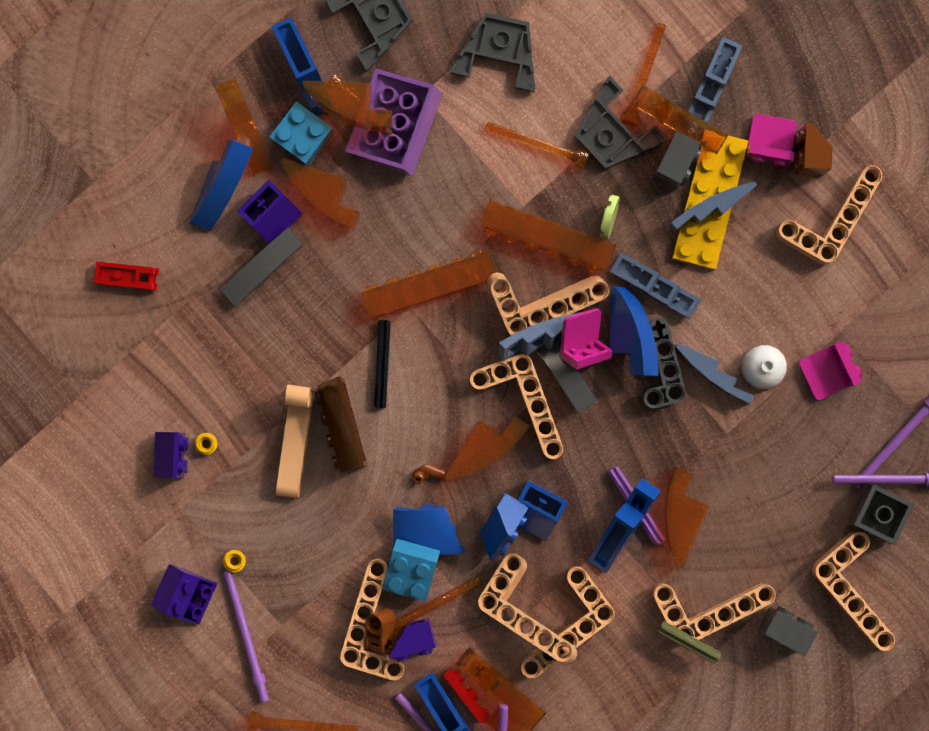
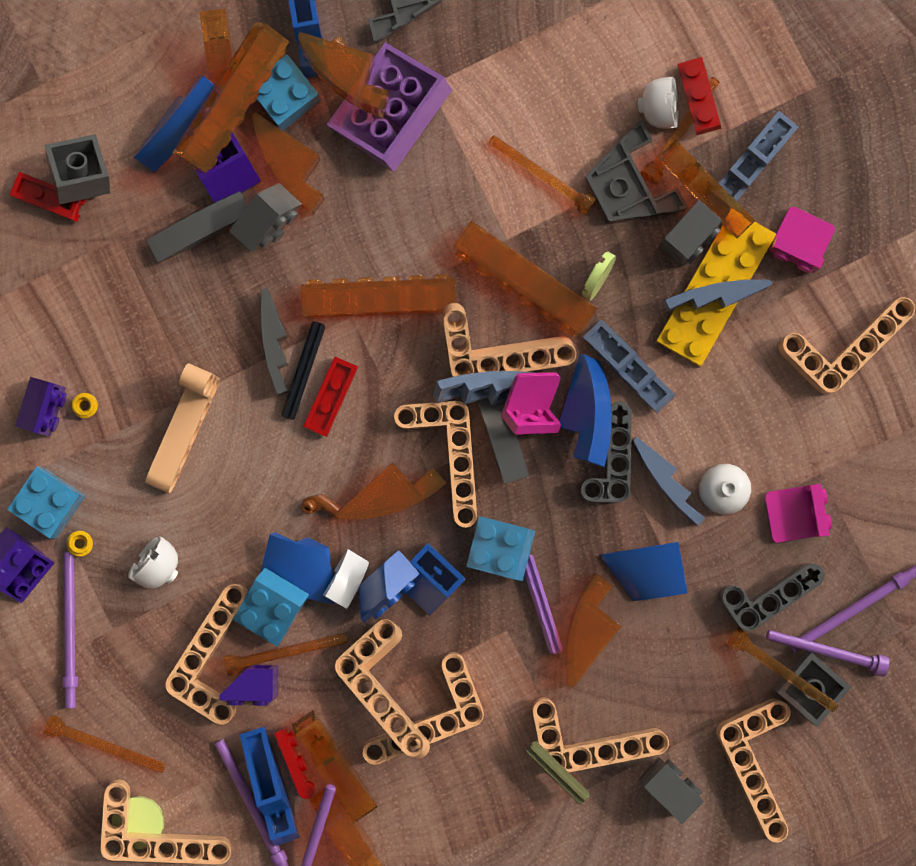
camera: 15 degrees right, 0 degrees up
reddish brown slope [315,376,368,473] -> none
dark orange piece [364,608,395,655] -> none
dark grey wing [450,13,535,93] -> none
blue slope [588,478,661,573] -> none
dark orange slope [793,123,833,176] -> none
none -> dark azure brick [7,466,86,539]
none -> dark grey brick [44,134,110,204]
none -> white cylinder [128,536,178,589]
none -> clear orange brick [172,22,289,173]
none -> dark grey brick [229,183,302,252]
none -> dark grey slope [261,288,289,396]
none -> red plate [303,356,359,437]
none -> white slope [323,549,369,609]
none -> dark azure brick [466,516,535,581]
none -> blue slope [601,542,688,601]
none -> white cylinder [638,77,679,129]
none -> red plate [677,57,722,136]
none -> dark grey beam [719,563,825,631]
none -> clear orange piece [728,628,838,712]

